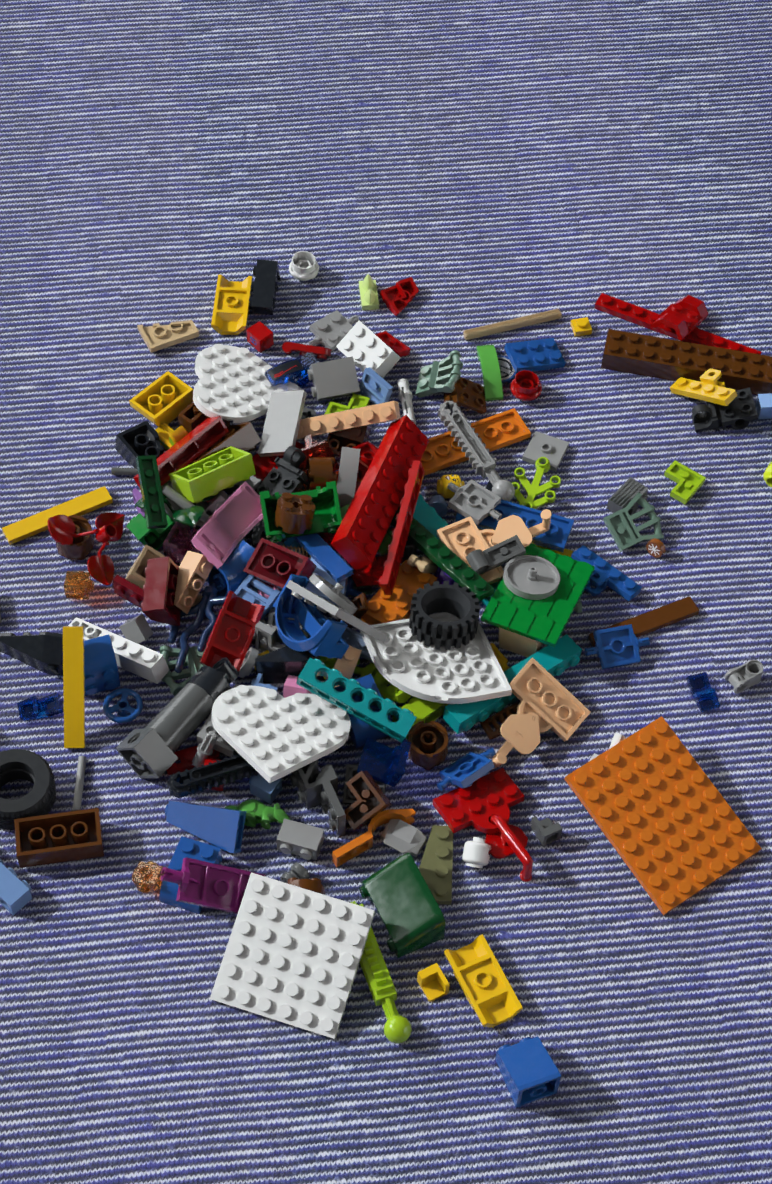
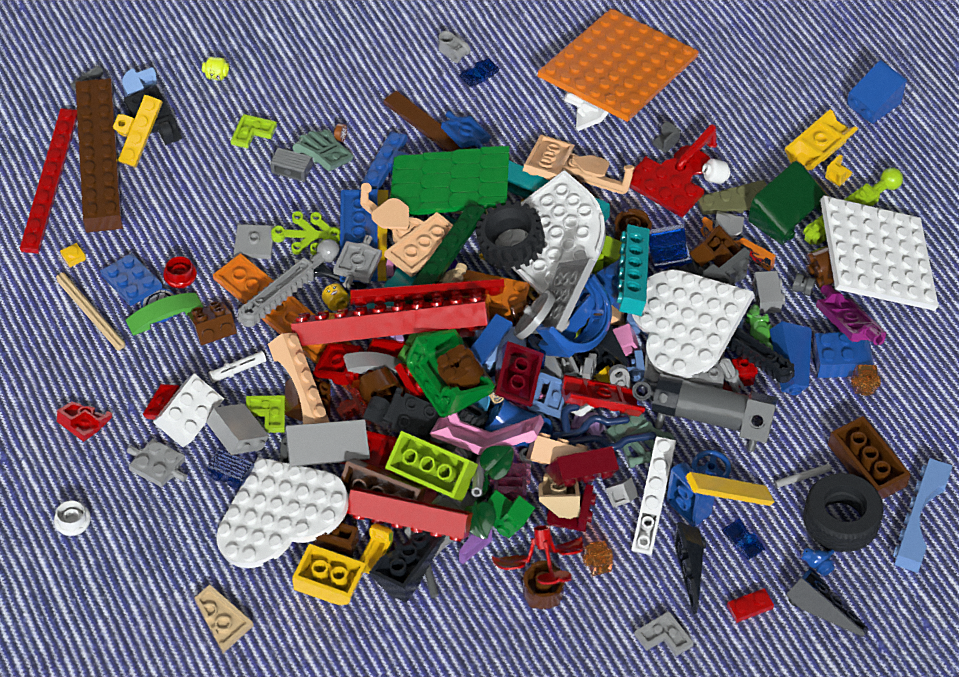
camera: 110 degrees left, 0 degrees up
yellow tile [2,486,113,545] -> none
dark green plate [136,455,168,529] -> none
yellow piece [211,275,252,335] -> none
red brick [246,321,274,353] -> none
black wedge [249,260,280,315] -> none
slope [265,358,306,386] -> none
red plate [282,342,332,360] -> none
yellowish green tile [359,274,379,310] -> none
medium blue plate [359,367,393,404] -> none
sand green plate [416,350,463,398] -> none
blue plate [437,747,496,791] -> none
dark grey plate [466,535,526,575] -> none
light grey piece [503,555,560,600] -> none
red piece [651,295,708,341] -> none

